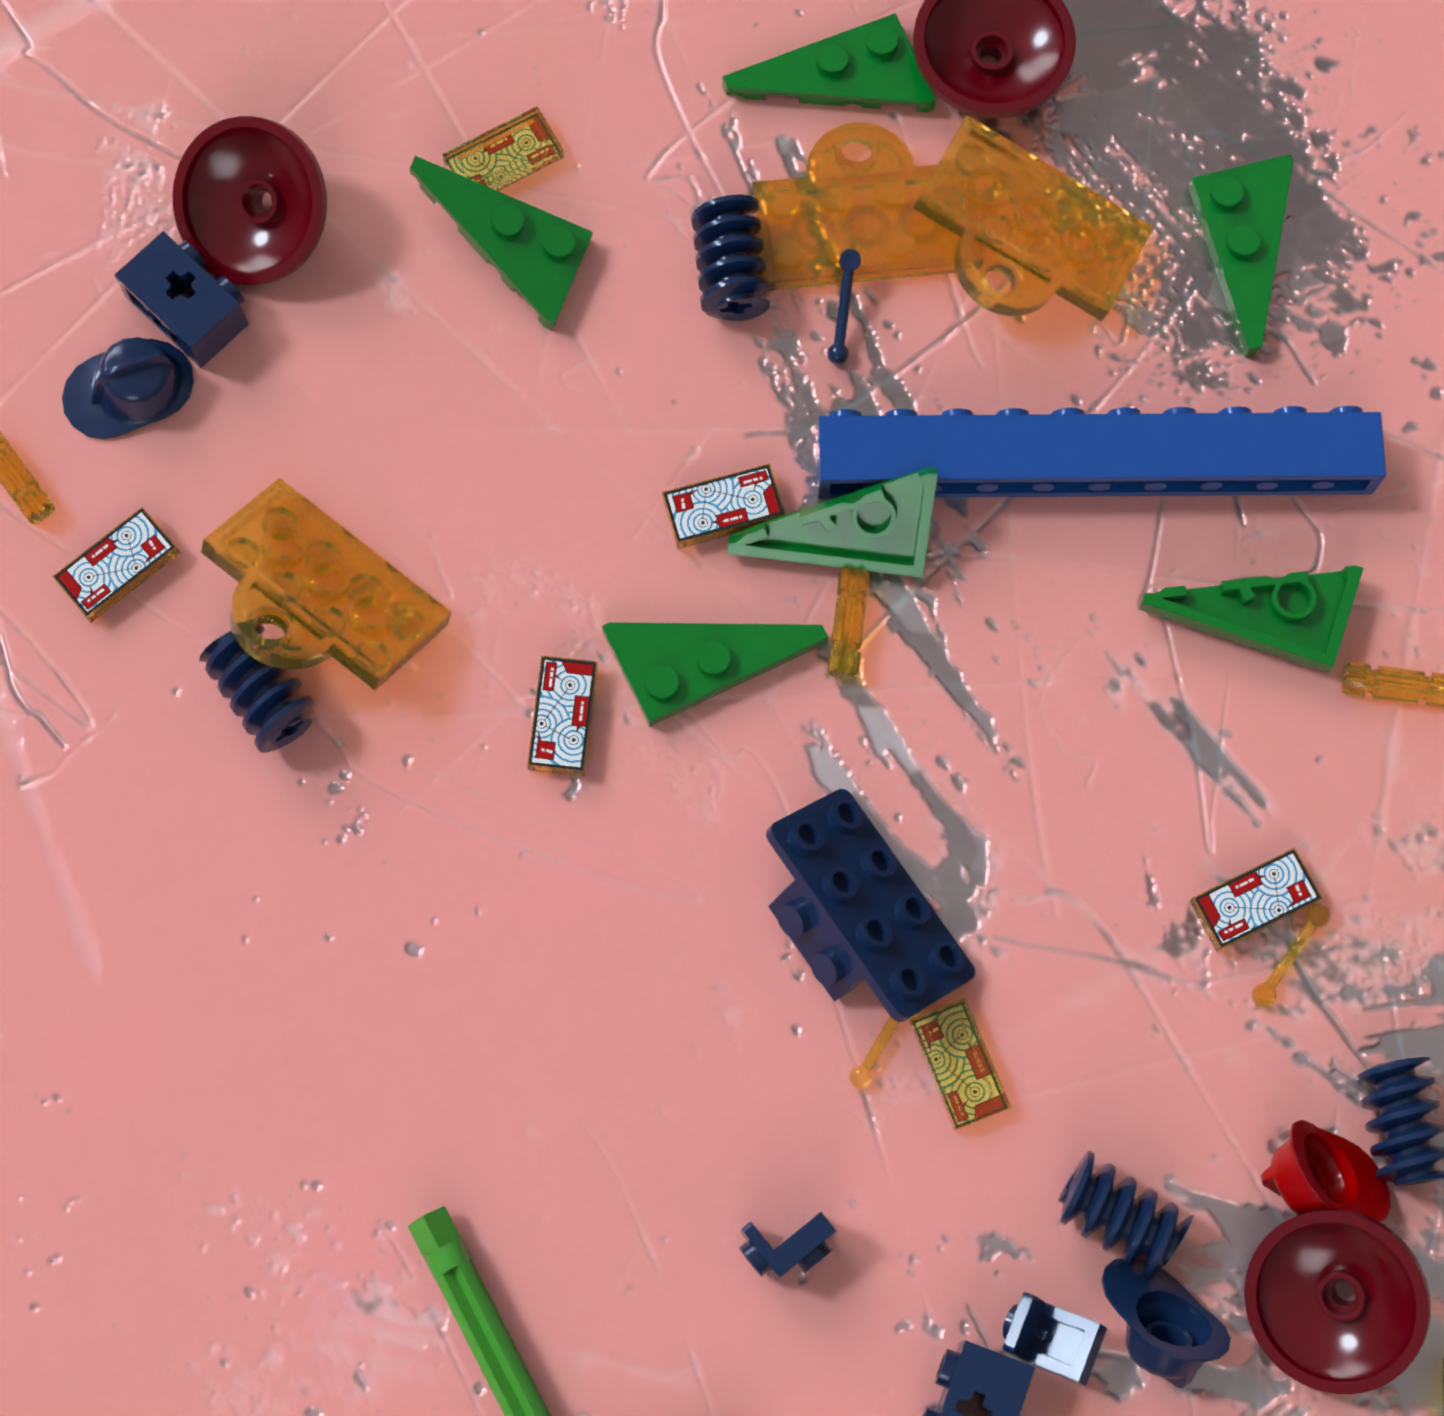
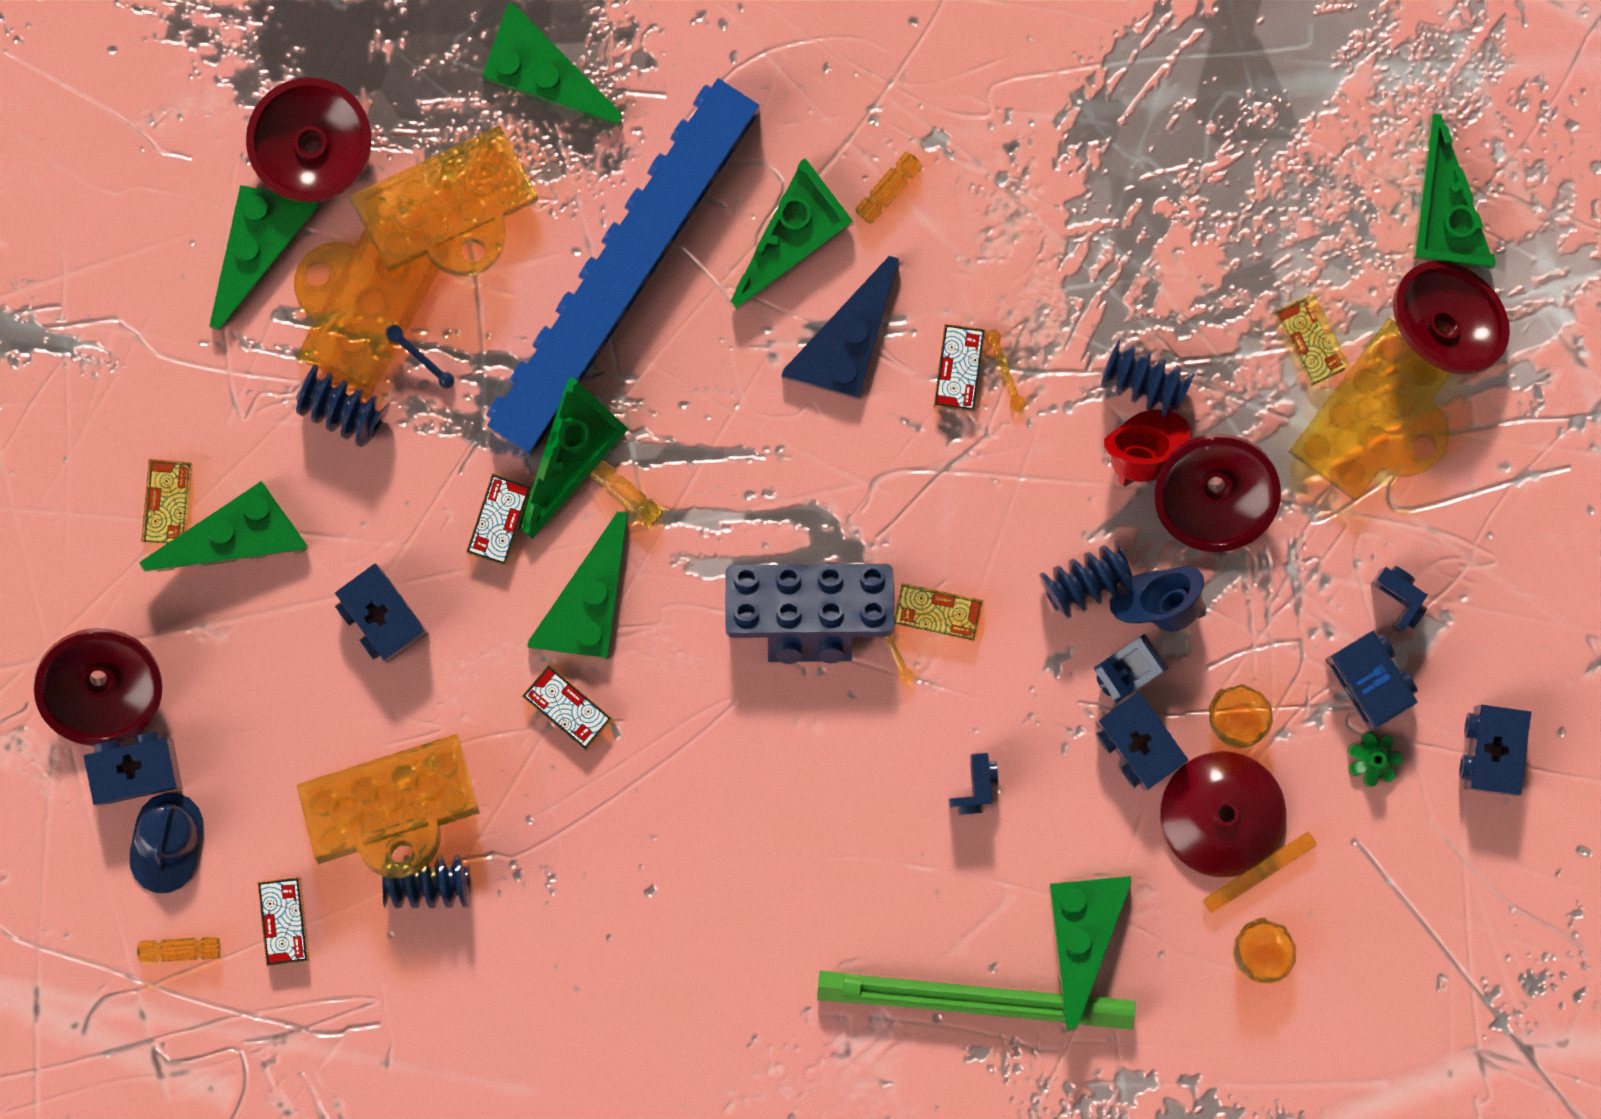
camera: 55 degrees left, 10 degrees up
none -> dark blue brick [335,563,429,663]
none -> dark blue wing [781,256,899,399]

